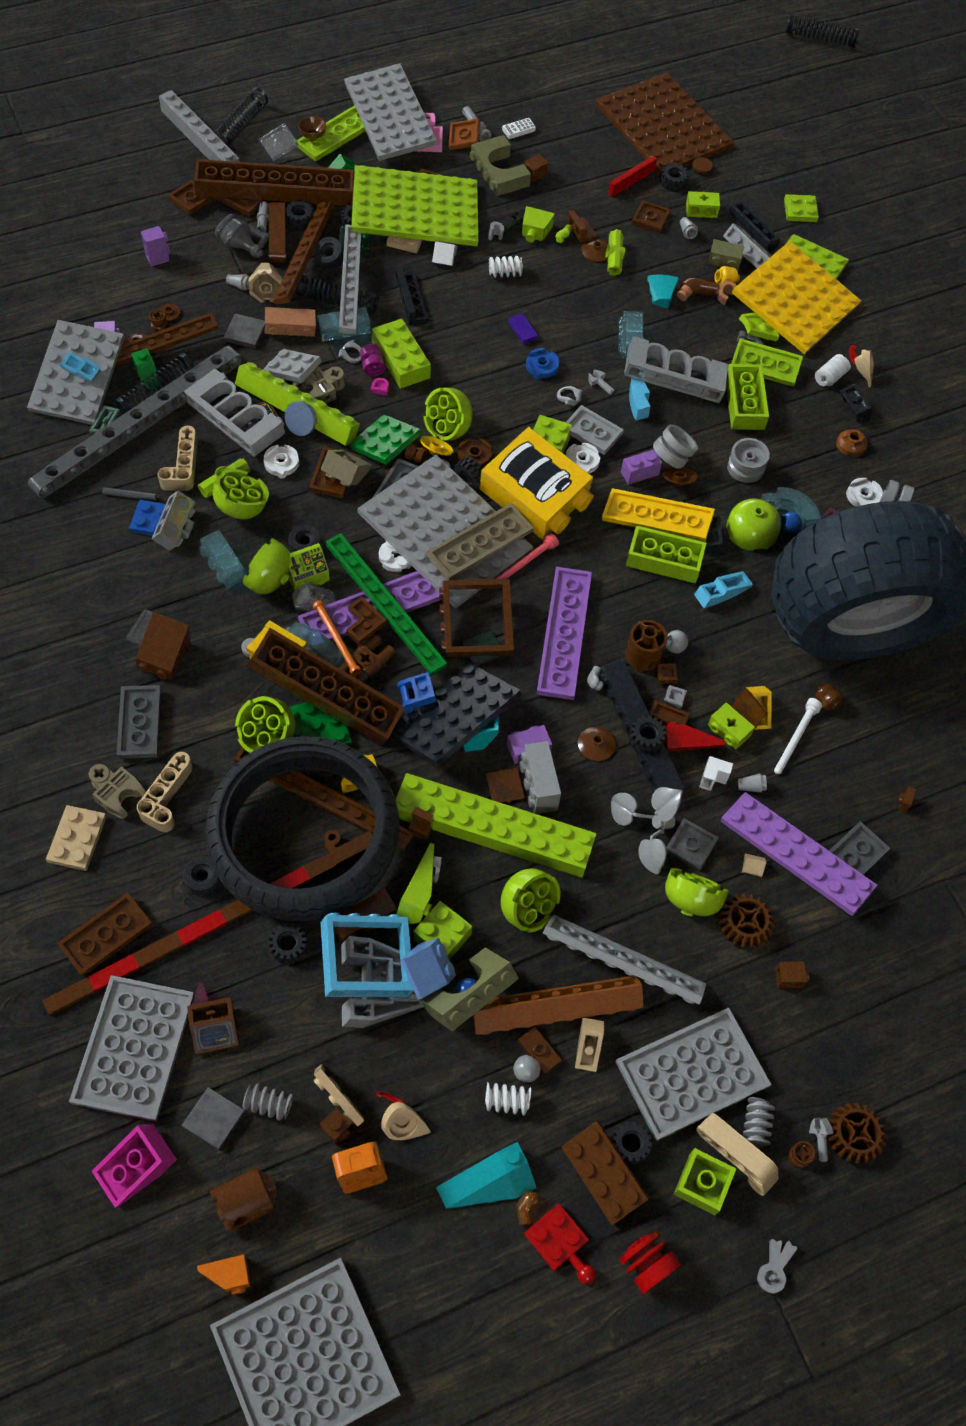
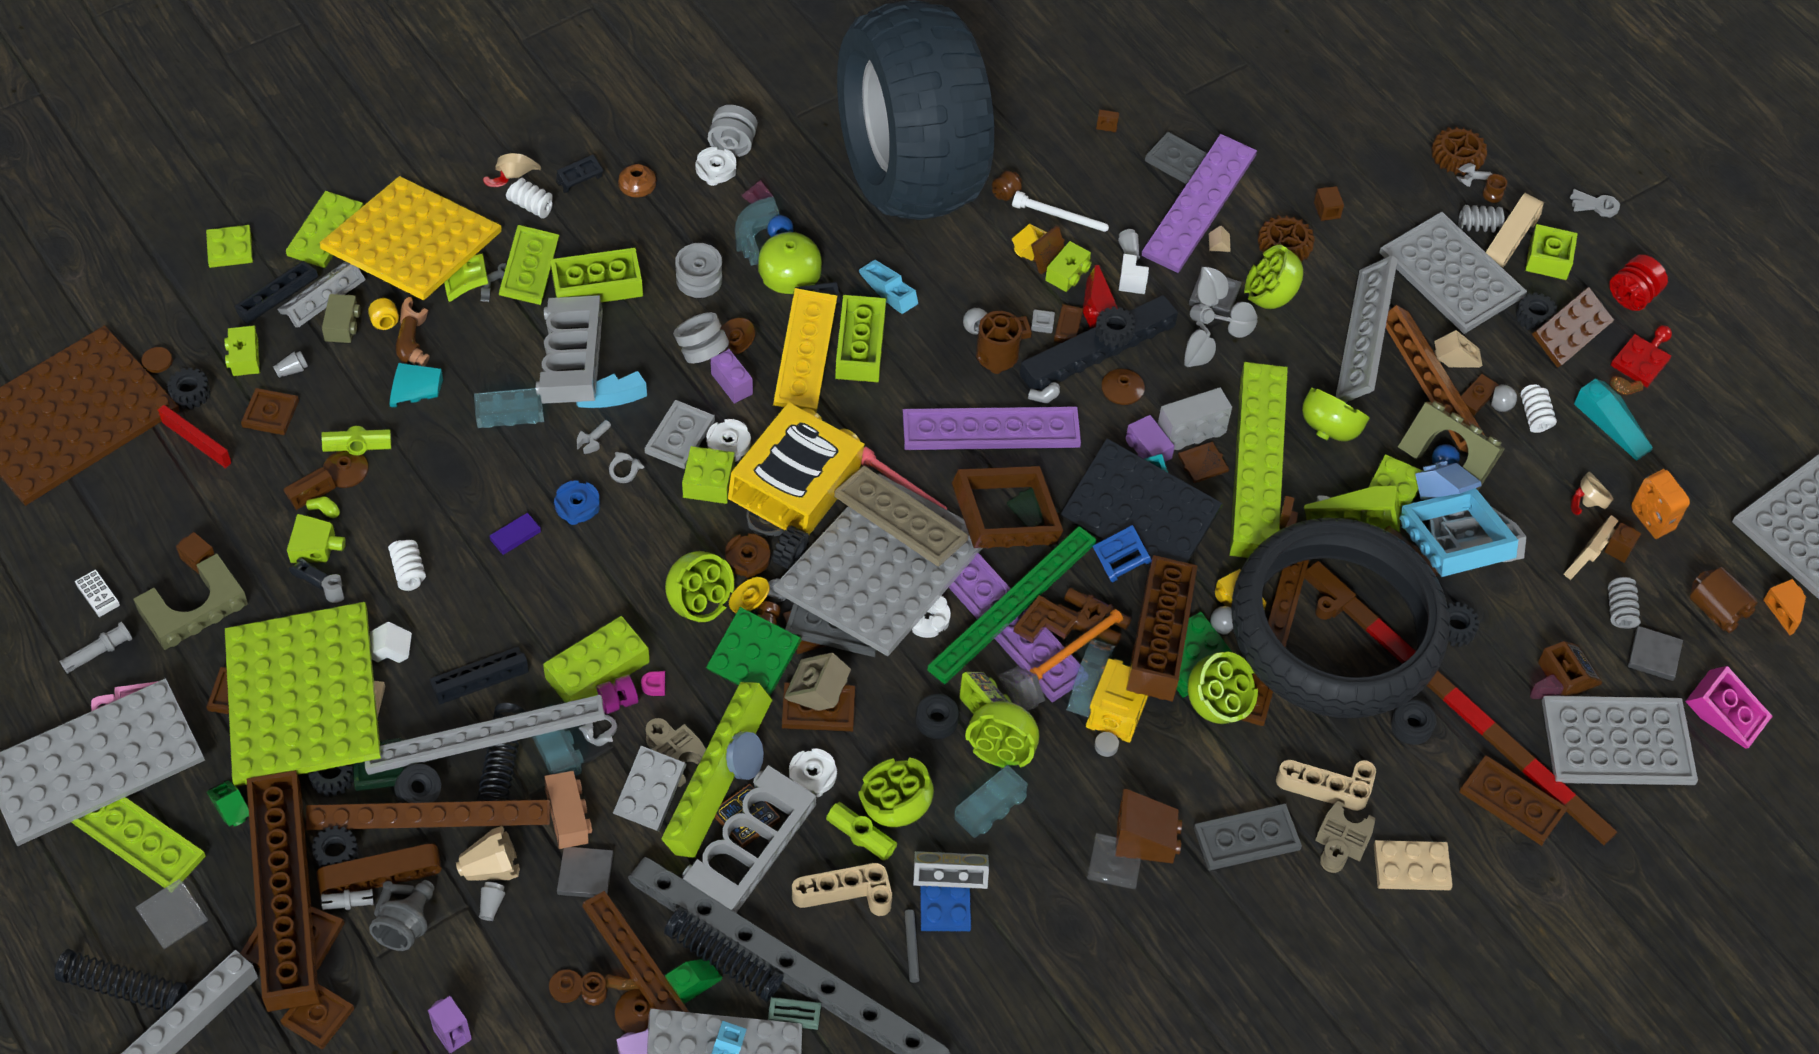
camera: 100 degrees left, 5 degrees down
reddish brown piece [298,116,326,141] -> none
dark orange tile [448,118,481,150] -> none

